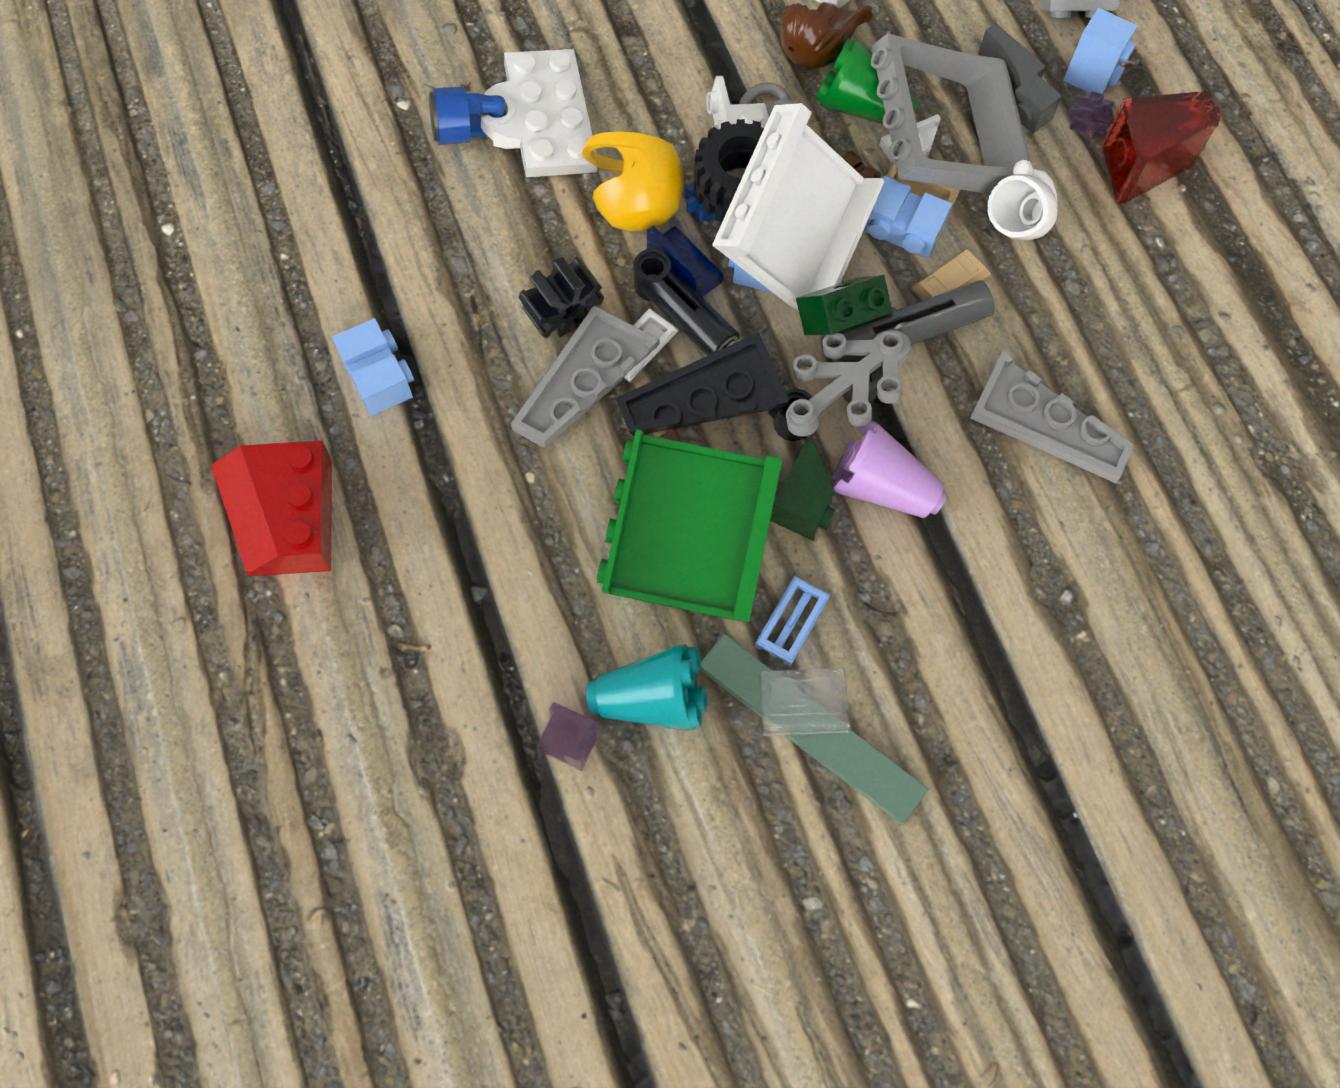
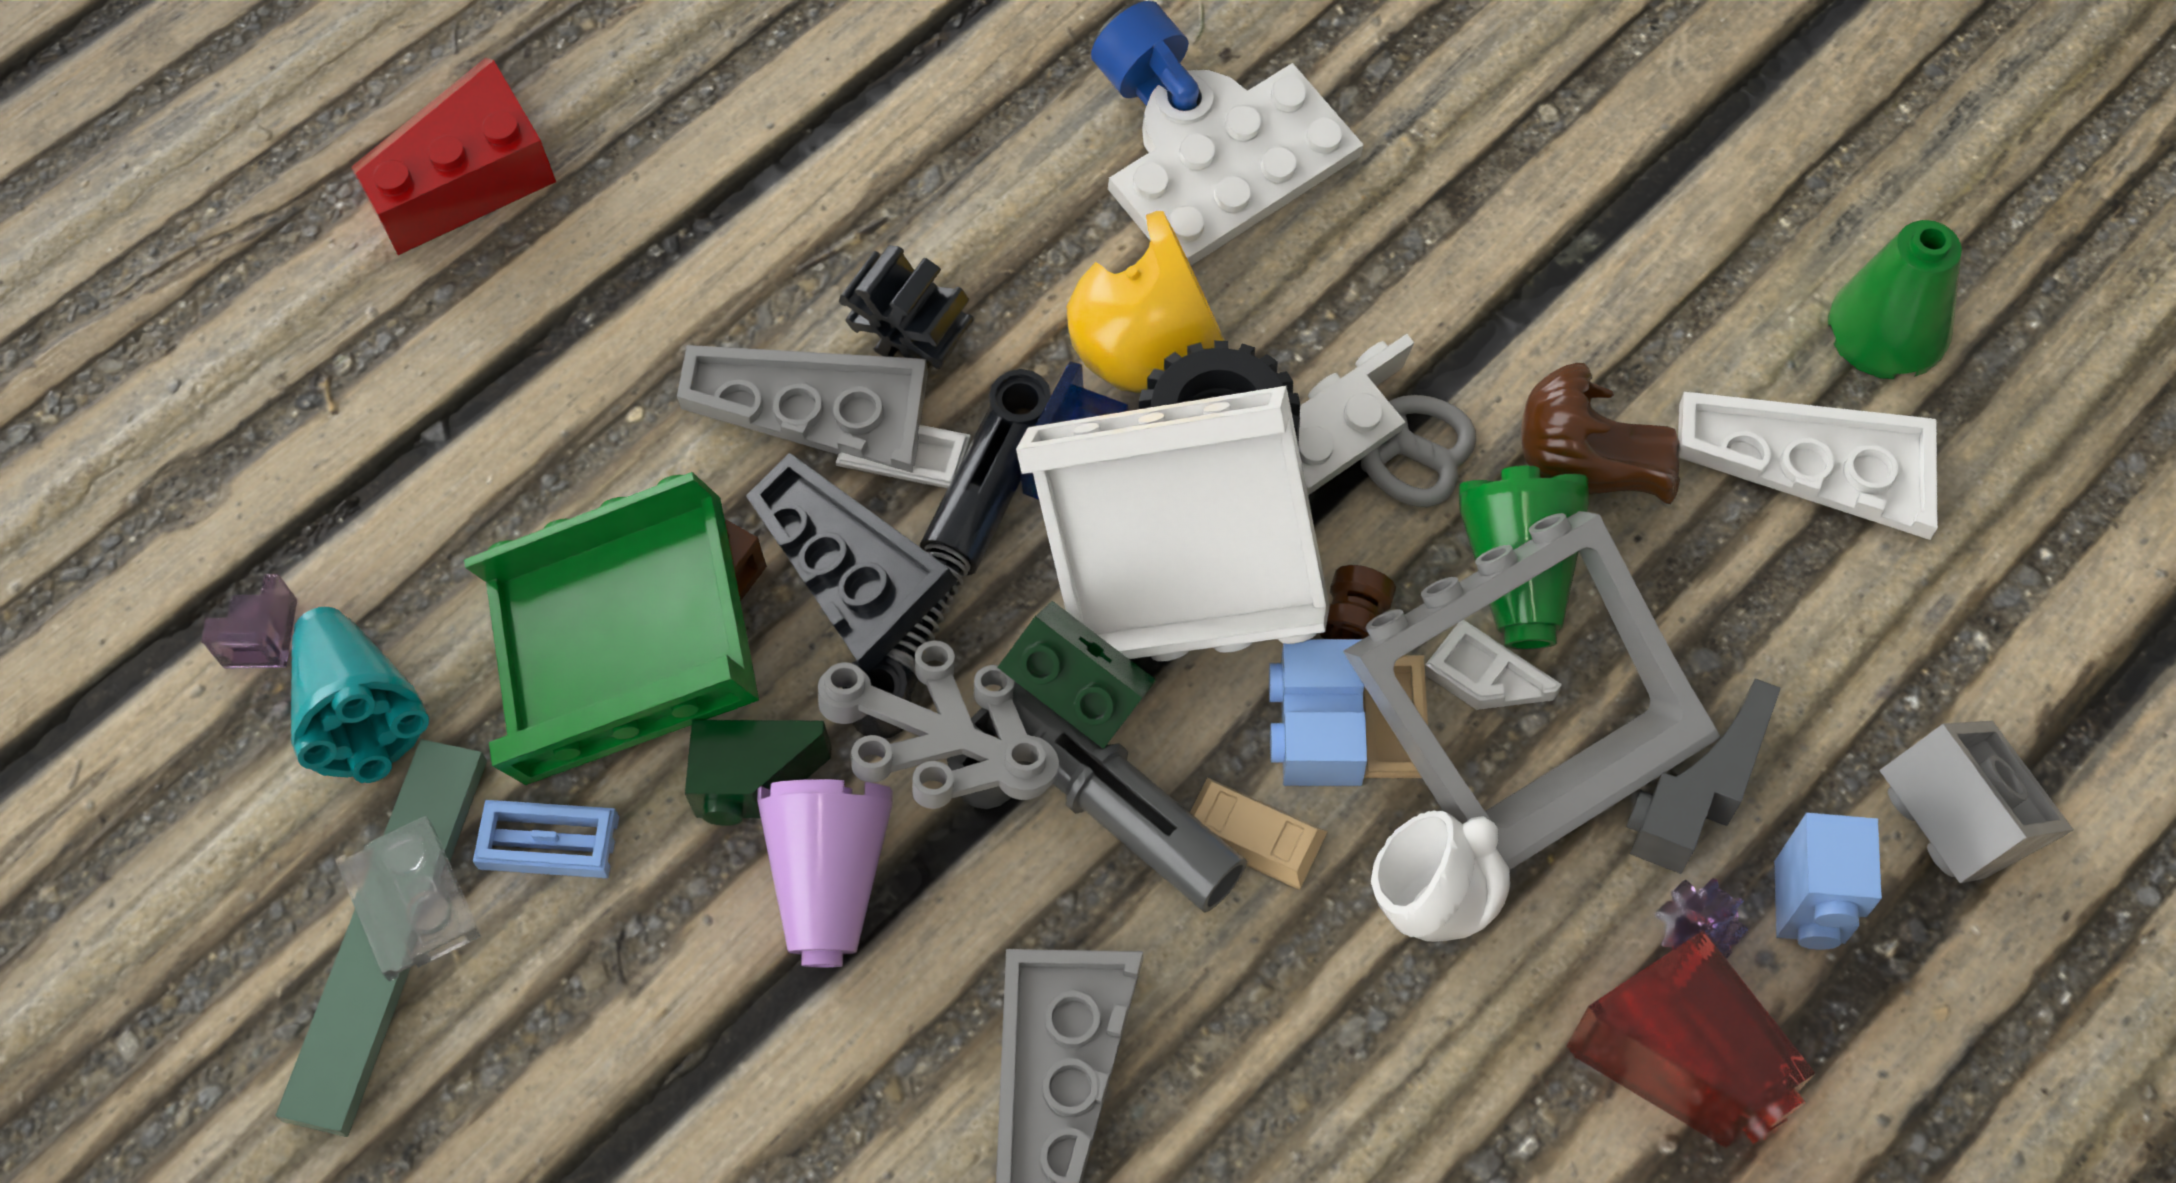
camera: 70 degrees right, 5 degrees down
light blue brick [332,318,414,417] -> none

